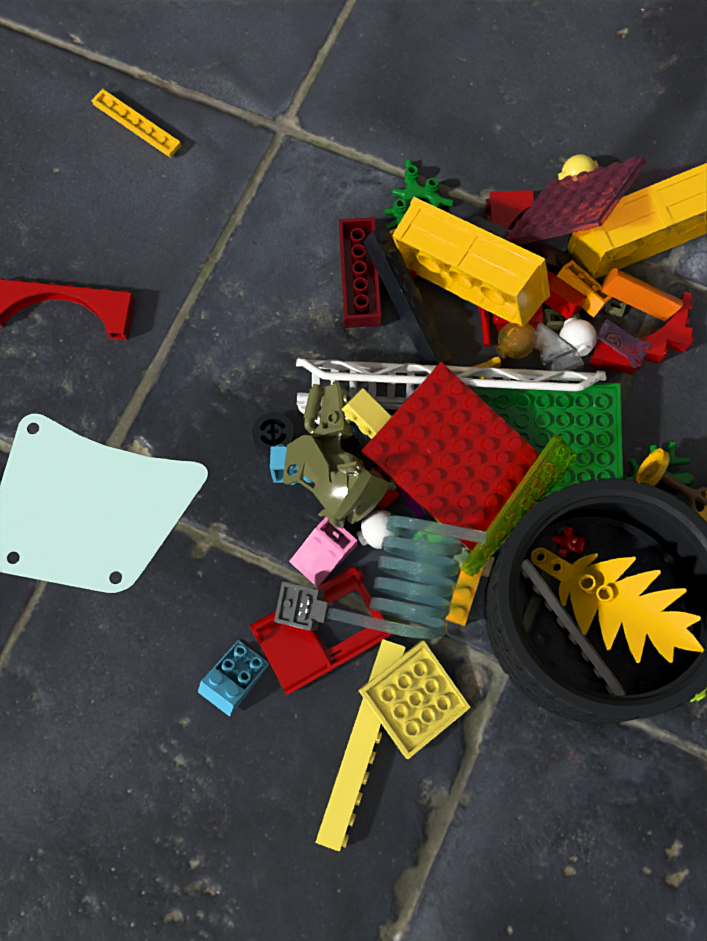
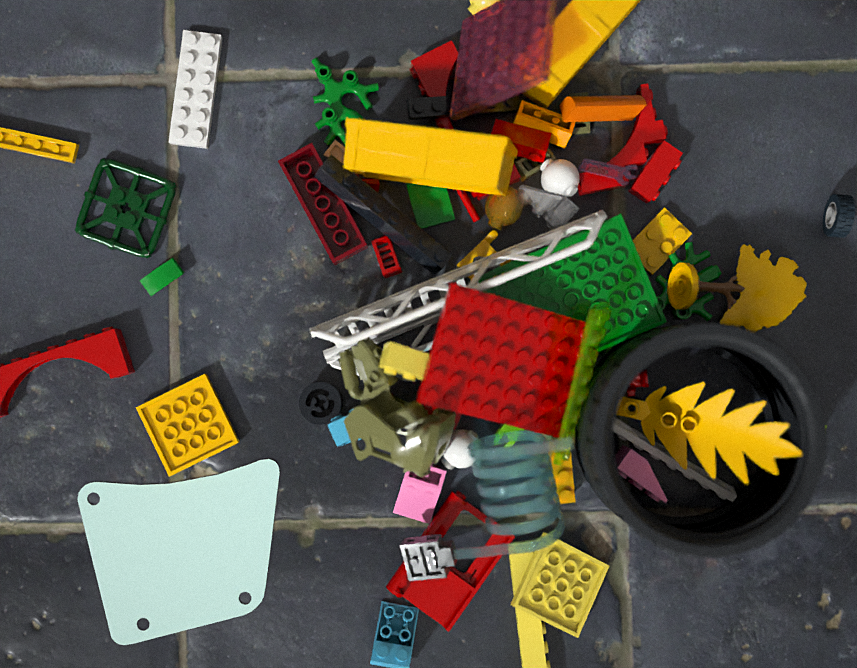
camera: 30 degrees left, 15 degrees up
none -> dark green plate [75,158,177,259]
none -> yellow plate [136,374,240,477]
none -> green slope [140,257,184,296]
none -> white plate [169,30,223,149]
none -> red slope [371,235,403,278]
none -> green tile [406,183,455,229]
none -> bright pink slope [614,445,668,503]
none -> red brick [628,140,683,204]
none -> yellow plate [632,207,692,275]

